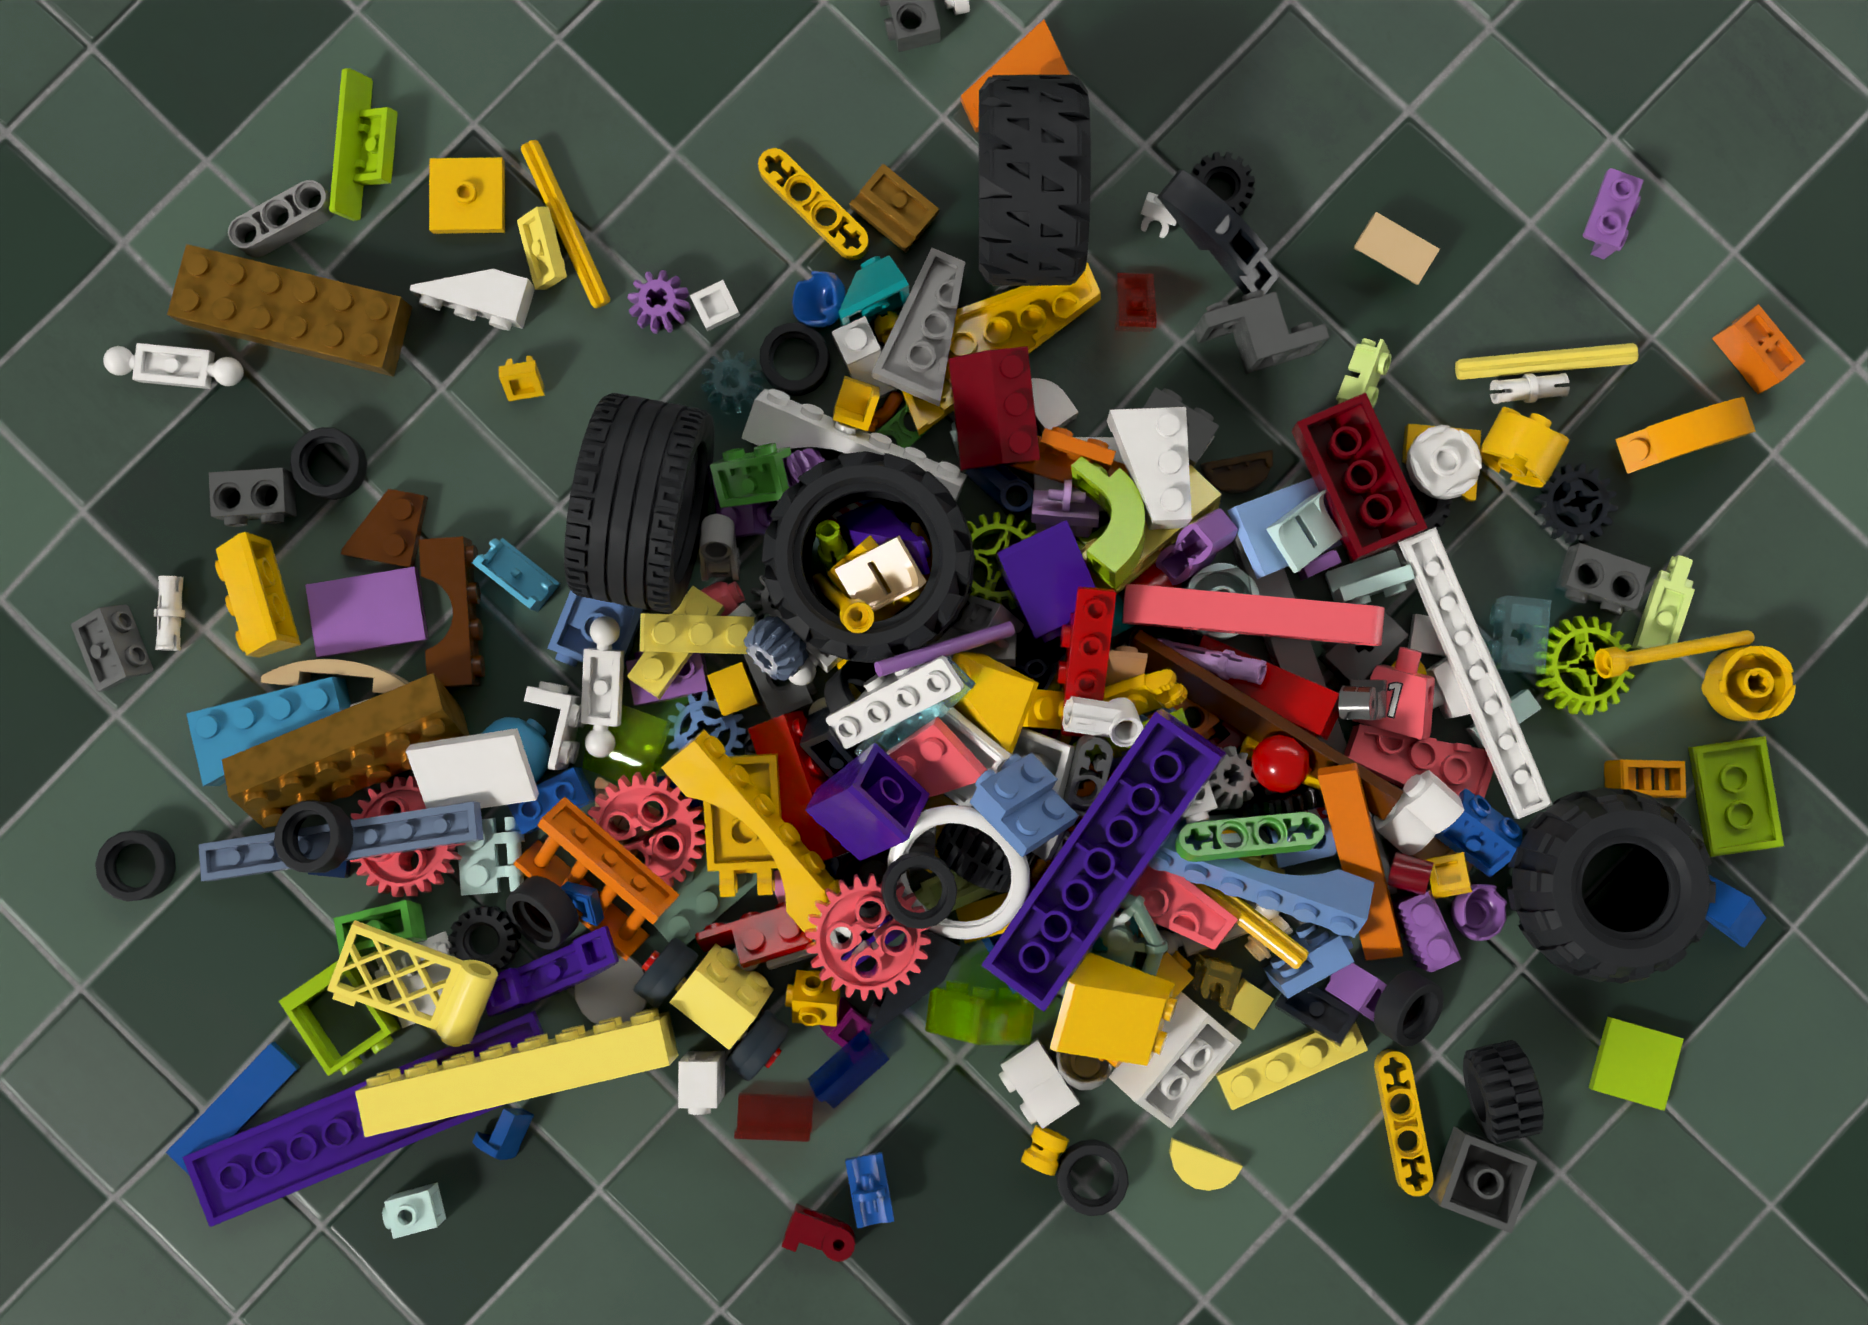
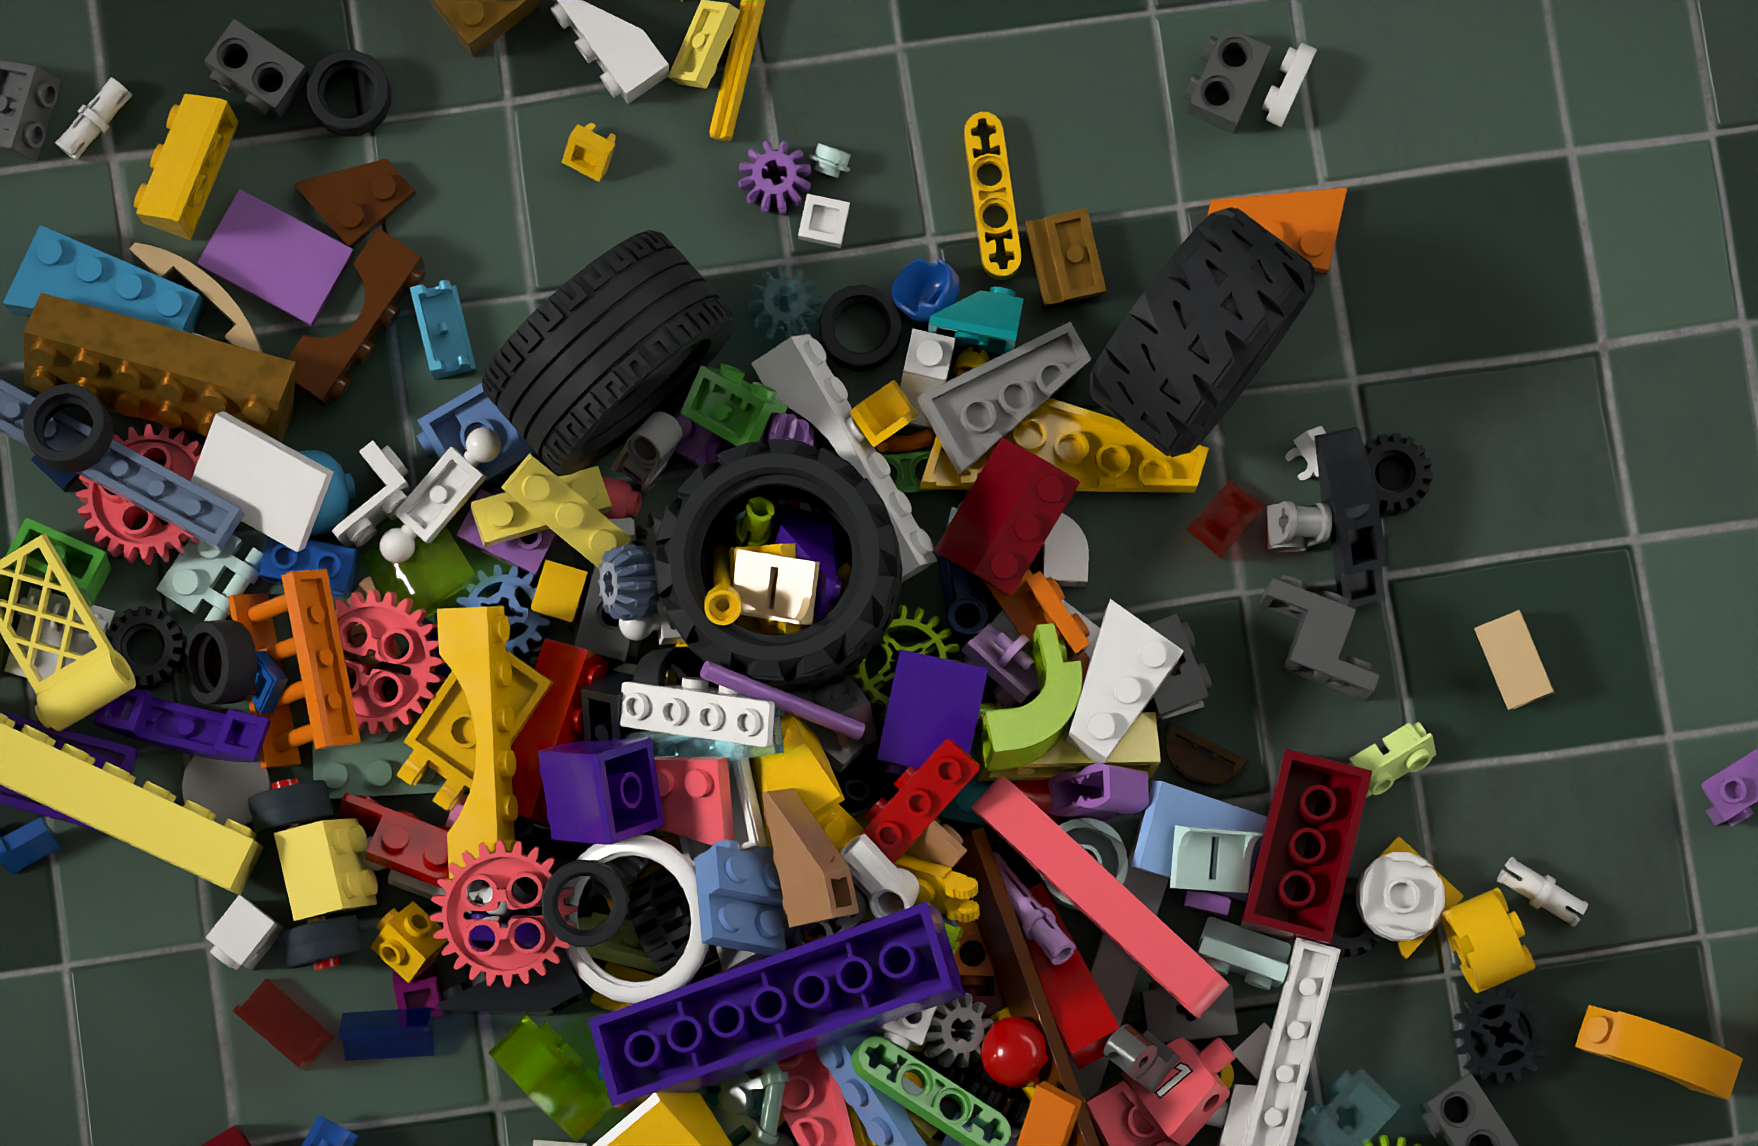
camera: 35 degrees right, 5 degrees down
light yellow axle [1455,343,1639,380] -> none
none -> medium nougat slope [762,788,859,928]
none -> light aqua plate [809,143,851,178]
none -> light grey piece [1267,501,1332,553]

